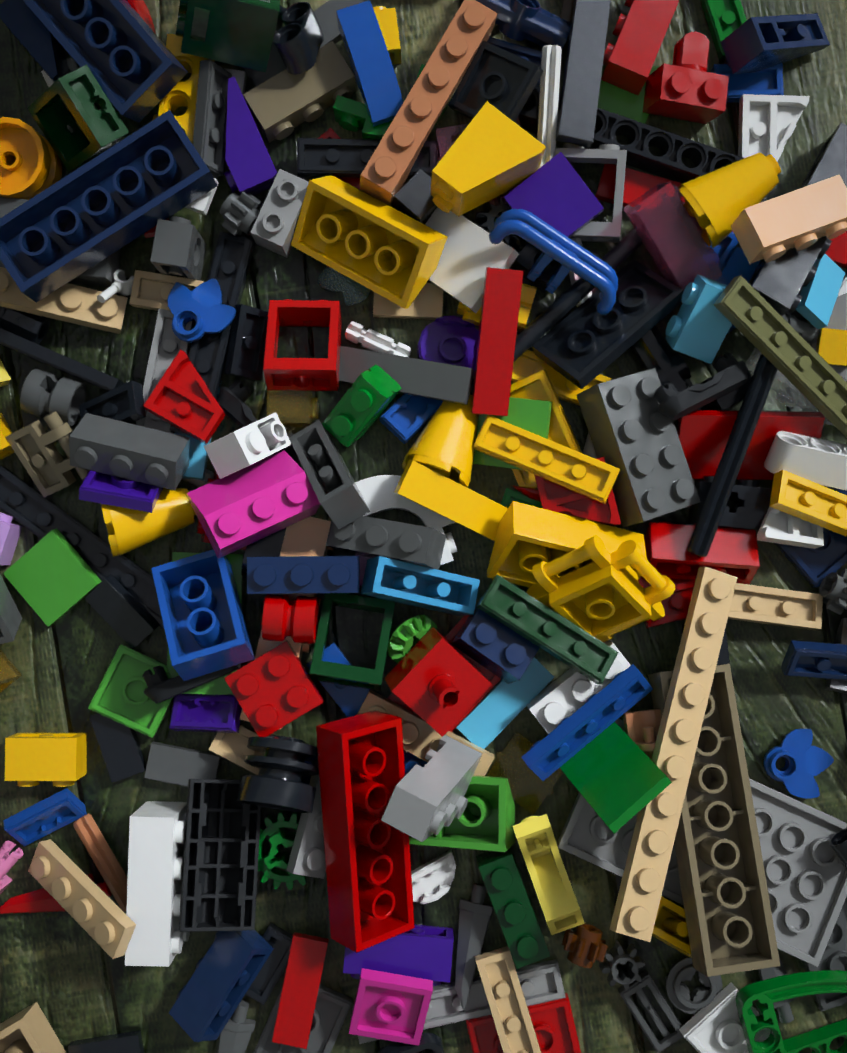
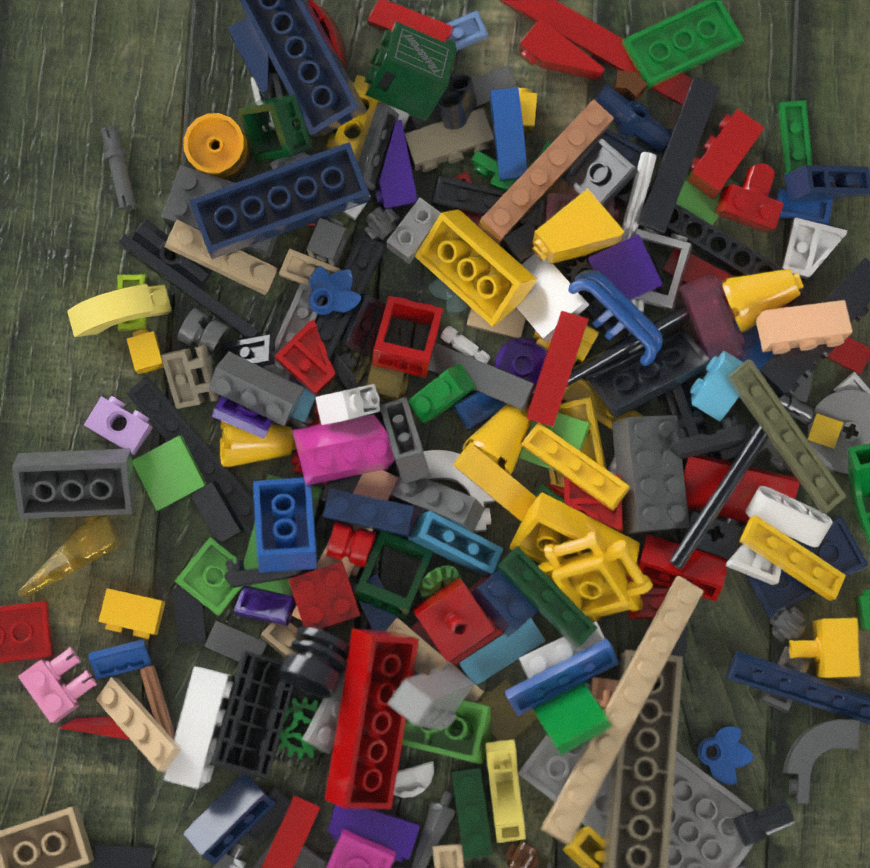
camera: 20 degrees right, 5 degrees down
white hand [97,269,134,303] -> none
tan plate [728,583,823,630] -> none
medium azure tile [796,254,845,330] -> none

